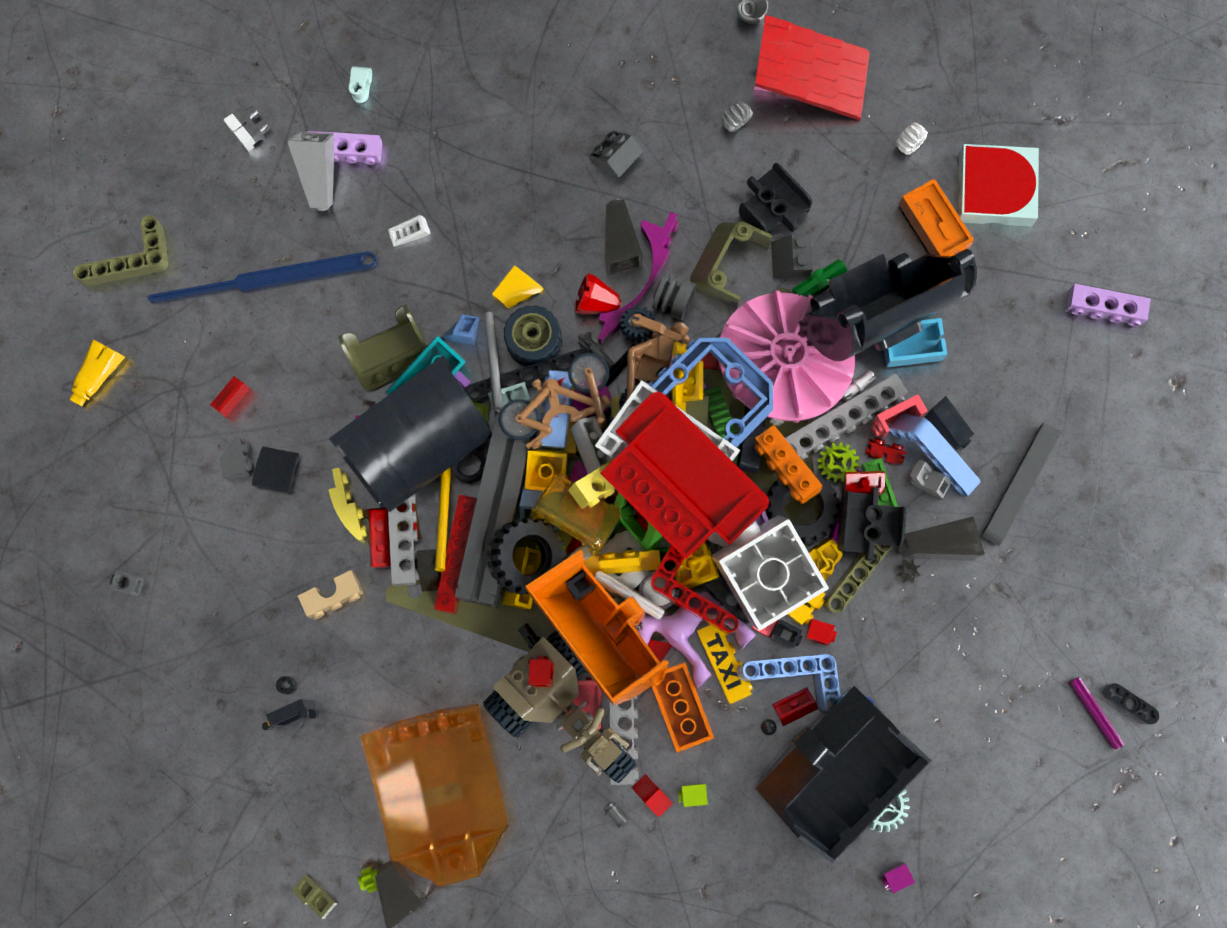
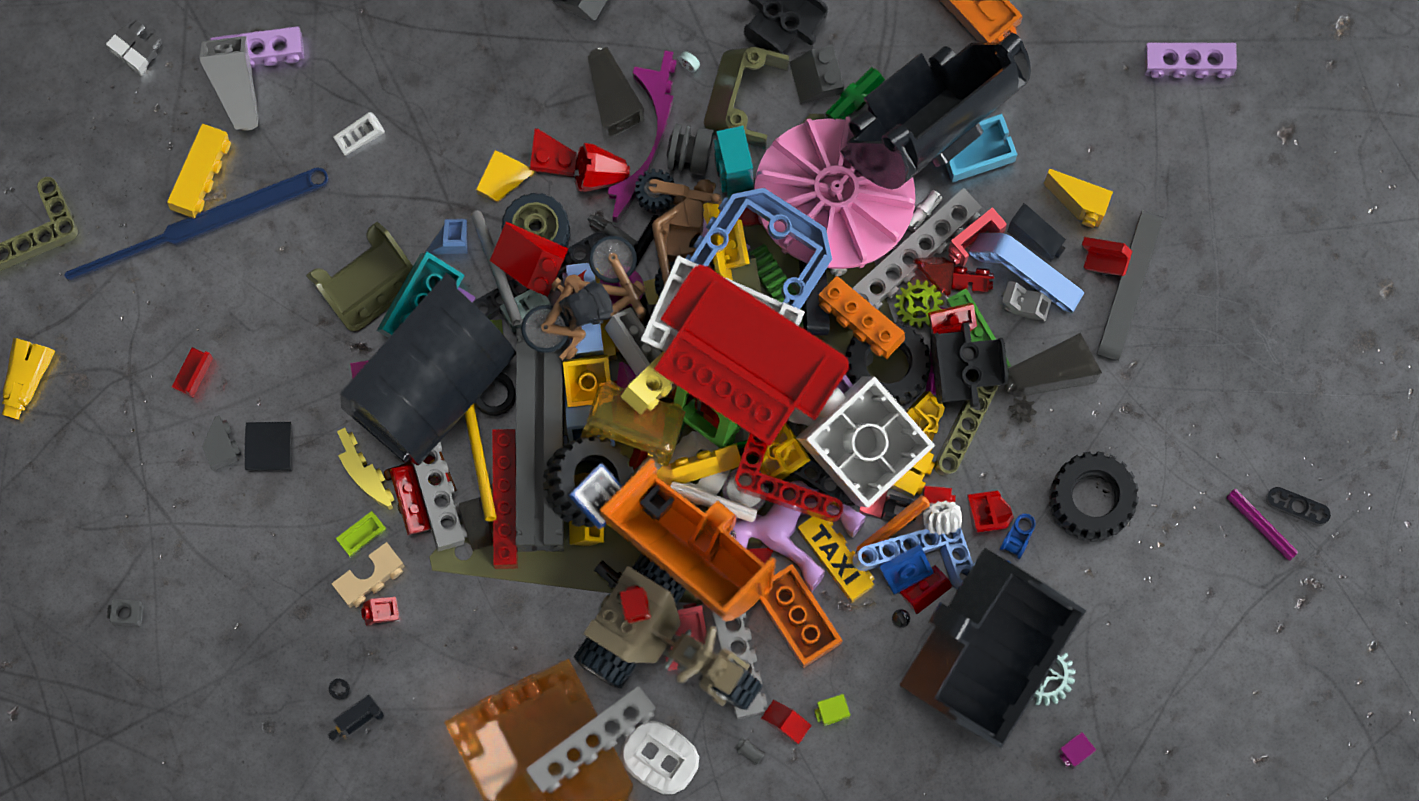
camera: 20 degrees left, 0 degrees up
none -> yellow brick [167,123,231,219]
none -> lime tile [336,511,386,557]
none -> bracket [361,597,399,626]
none -> red slope [489,221,569,297]
none -> light grey brick [526,686,656,793]
none -> red wing [530,128,577,176]
none -> black piece [558,280,613,332]
none -> tile [569,463,622,529]
none -> white piece [620,721,699,794]
none -> light aqua tile [678,51,700,72]
none -> teal brick [713,126,754,199]
none -> orange axle [856,496,929,558]
none -> blue tile [879,544,934,594]
none -> clear red slope [912,257,954,297]
none -> white gear [923,500,962,535]
none -> red slope [967,490,1014,533]
none -> blue piece [1000,513,1036,559]
none -> yellow slope [1044,168,1113,228]
none -> black tyre [1049,451,1139,542]
none -> red panel [1082,237,1133,276]

